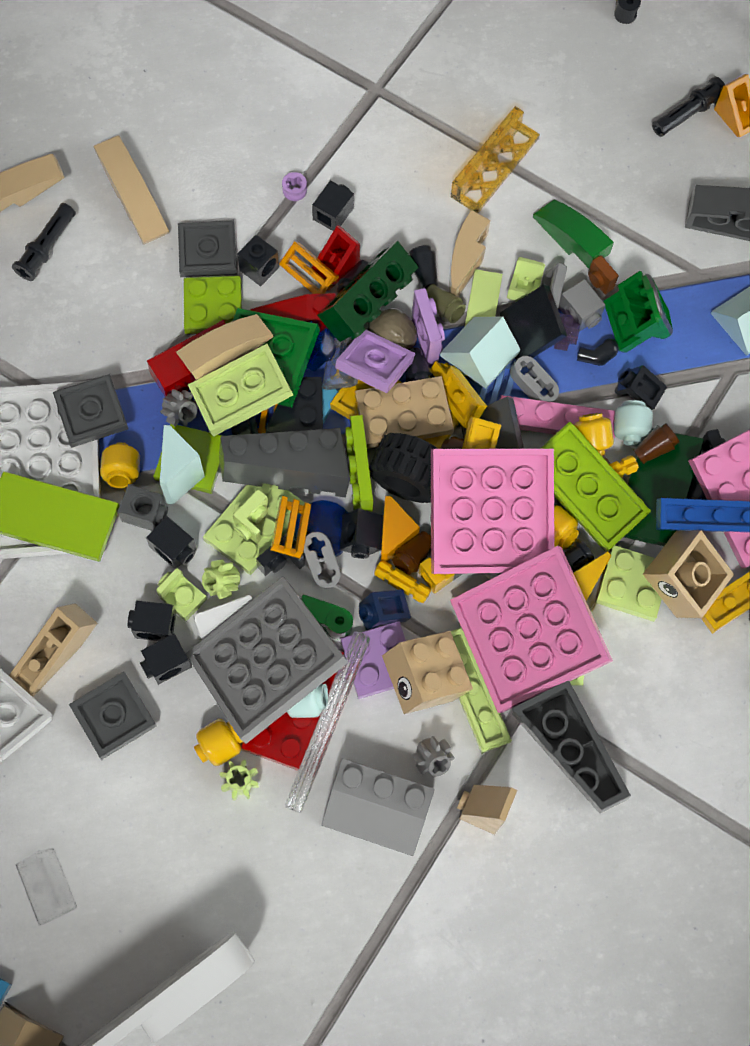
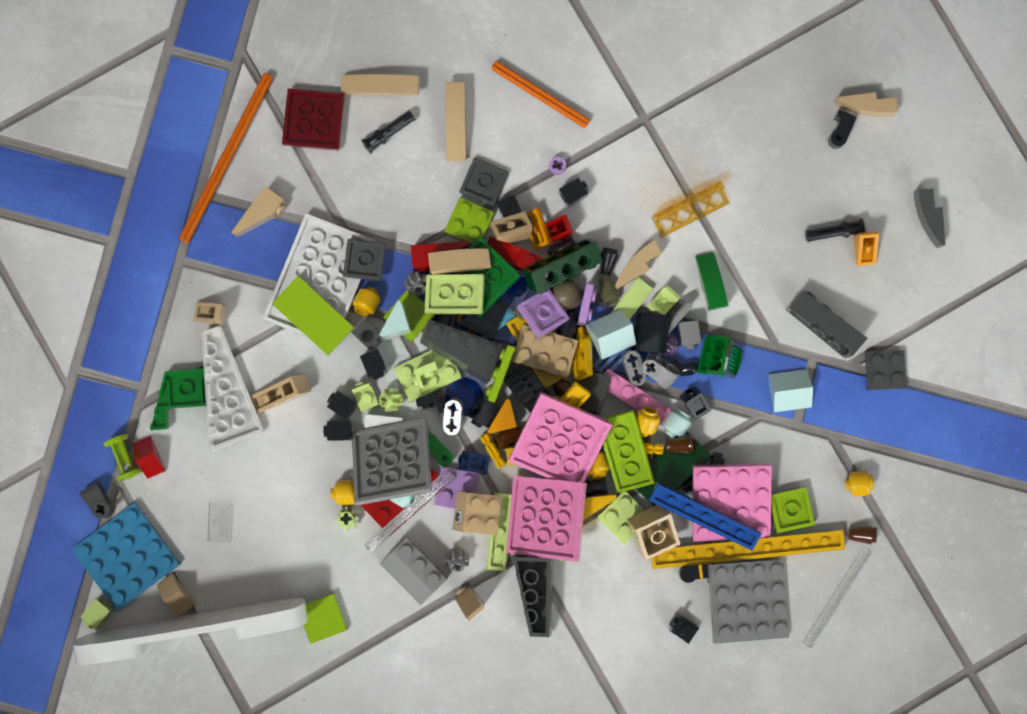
camera: 30 degrees right, 15 degrees up
dark grey plate [69,672,157,760] -> none
light orange tile [271,496,311,558] -> none
dark orange plate [588,255,619,295] -> none
none -> lime tile [304,593,347,644]
none -> tan slope [490,211,533,244]
none -> orange axle [492,61,590,128]
none -> light grey piece [642,353,680,389]

